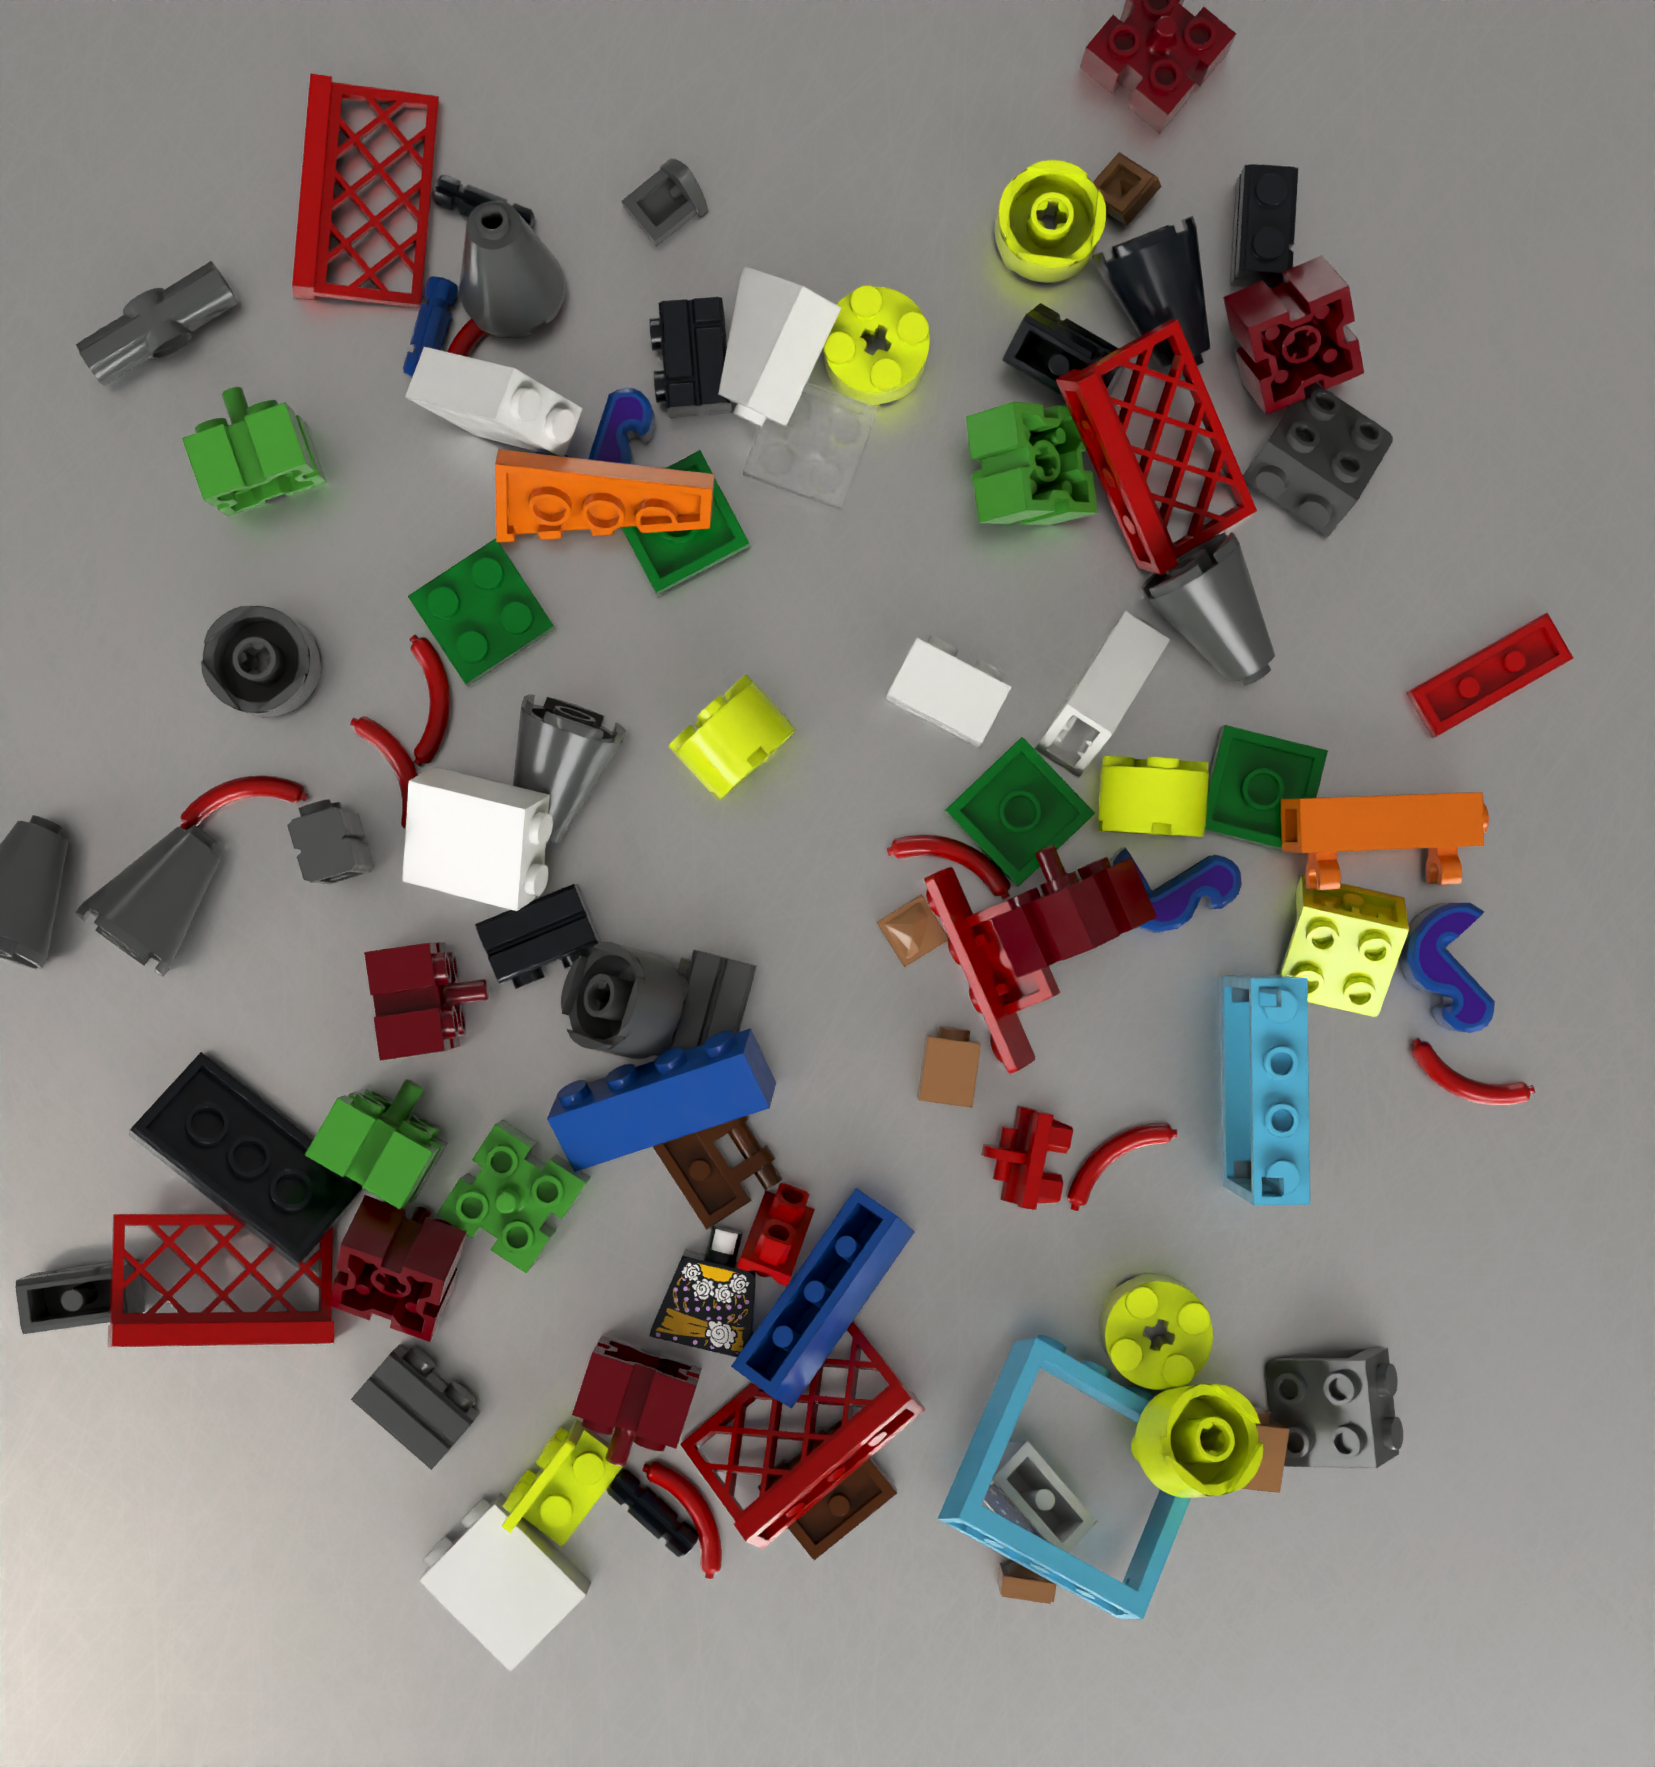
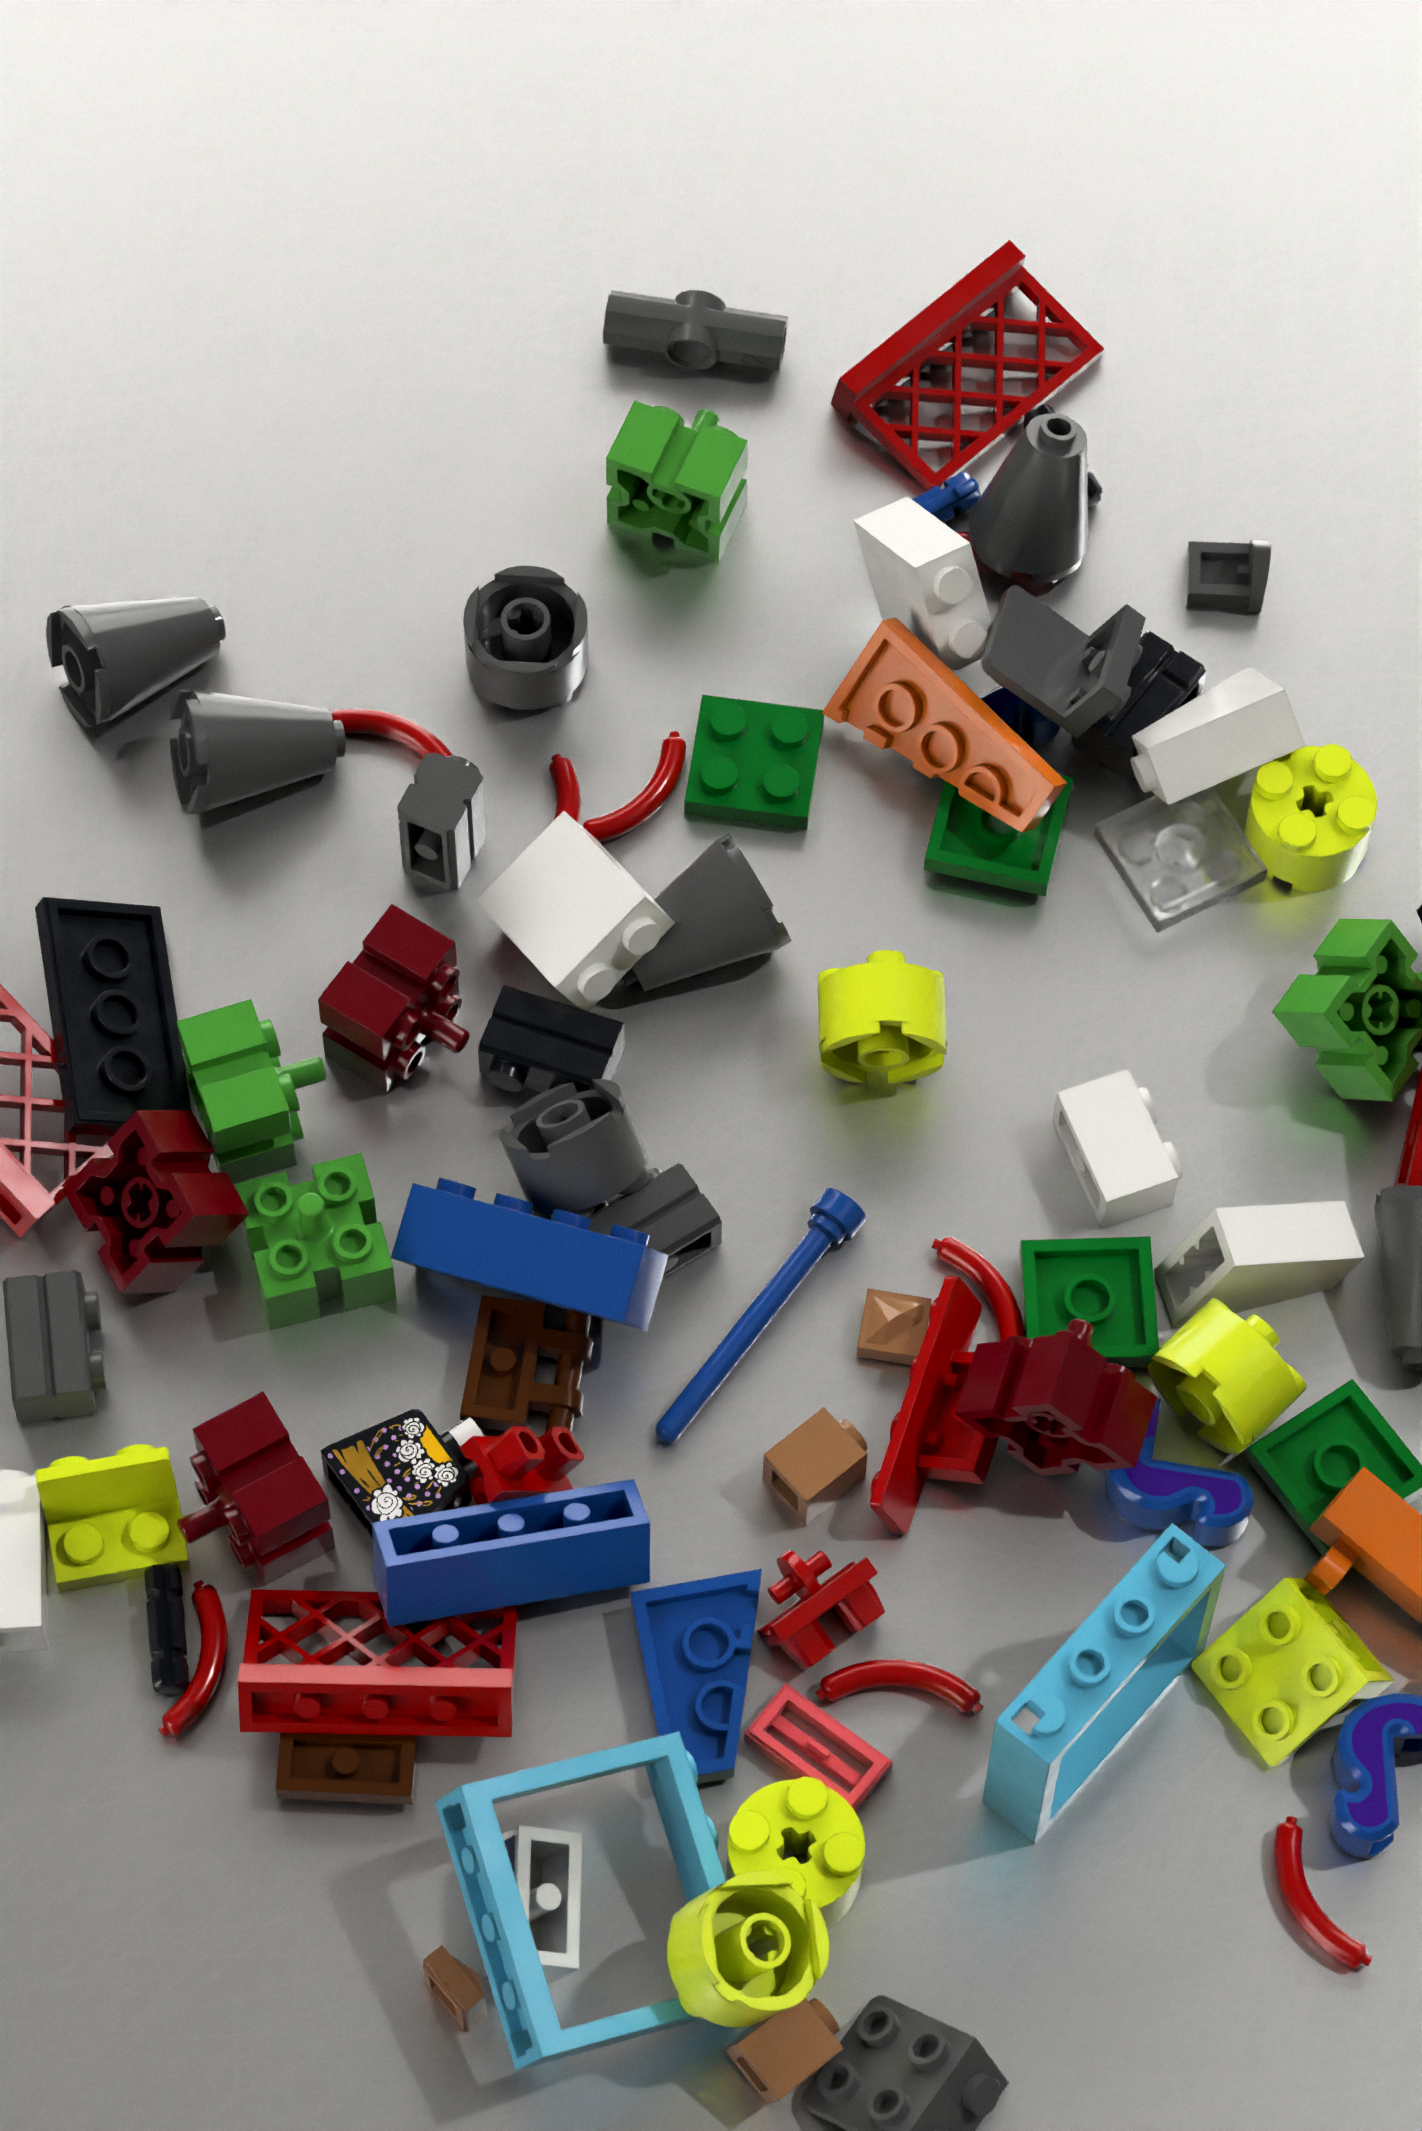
camera: 40 degrees right, 25 degrees down
none -> blue wing [630,1569,762,1784]
none -> blue piece [655,1188,867,1443]
none -> coral tile [744,1683,893,1814]
none -> dark grey bracket [981,585,1146,738]

